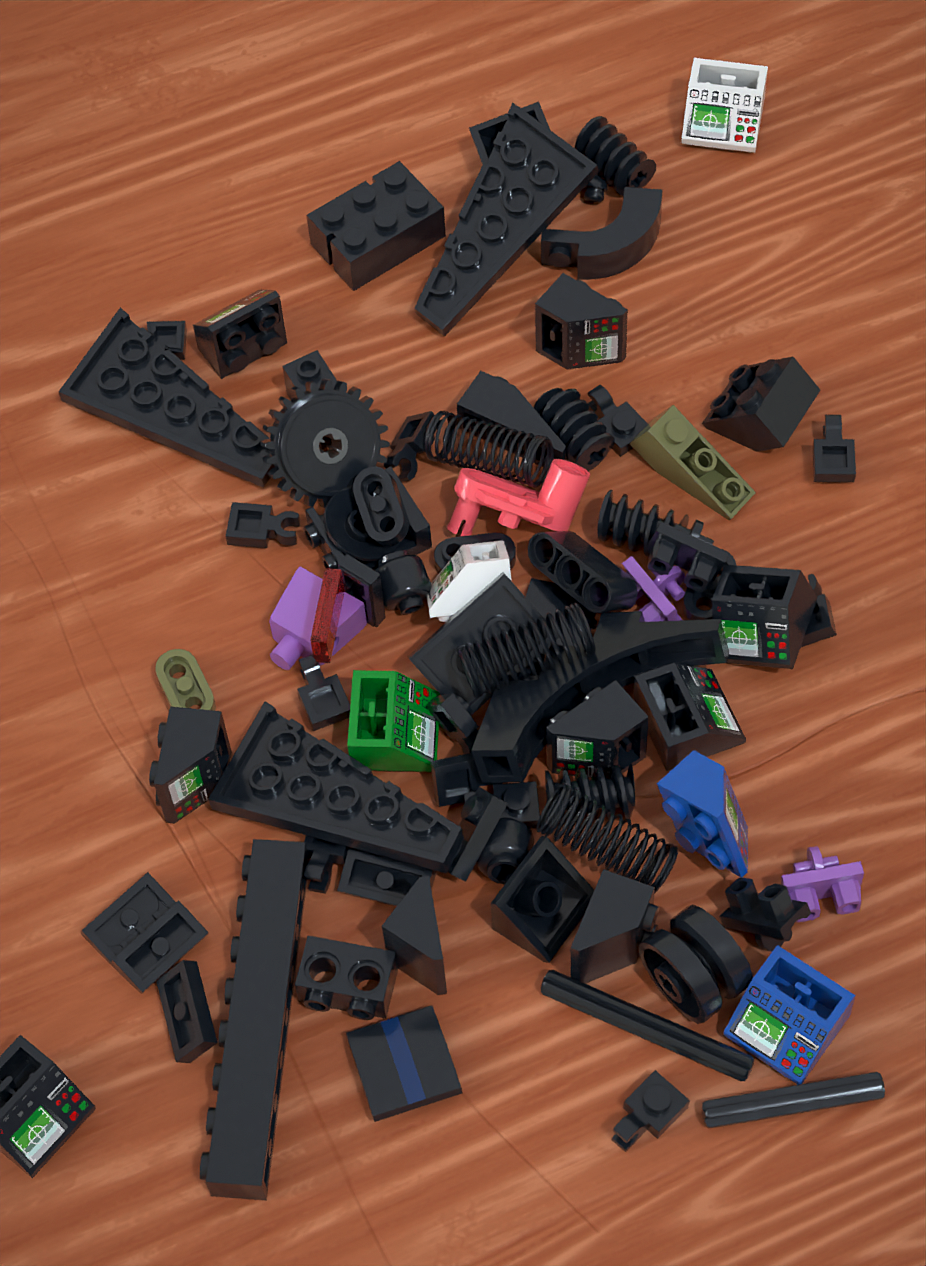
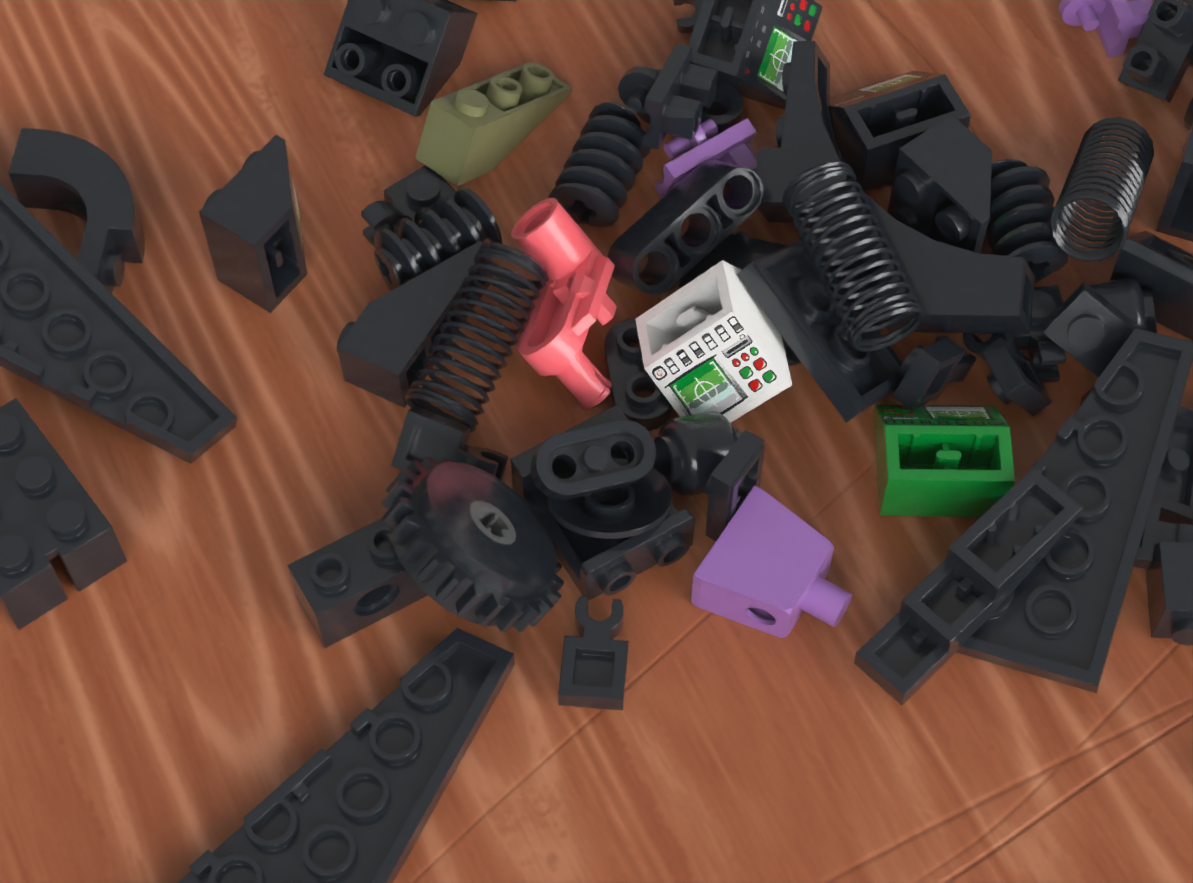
camera: 95 degrees left, 0 degrees up
black tile [147,321,187,360] -> none
black slope [149,706,232,824] -> none
olive plate [155,649,216,711] -> none
black slope [193,289,287,379] -> none
black plate [297,654,350,731] -> none
clear red tile [310,568,345,663] -> none
blue slope [657,750,748,878] -> none
none -> black slope [854,468,1083,705]

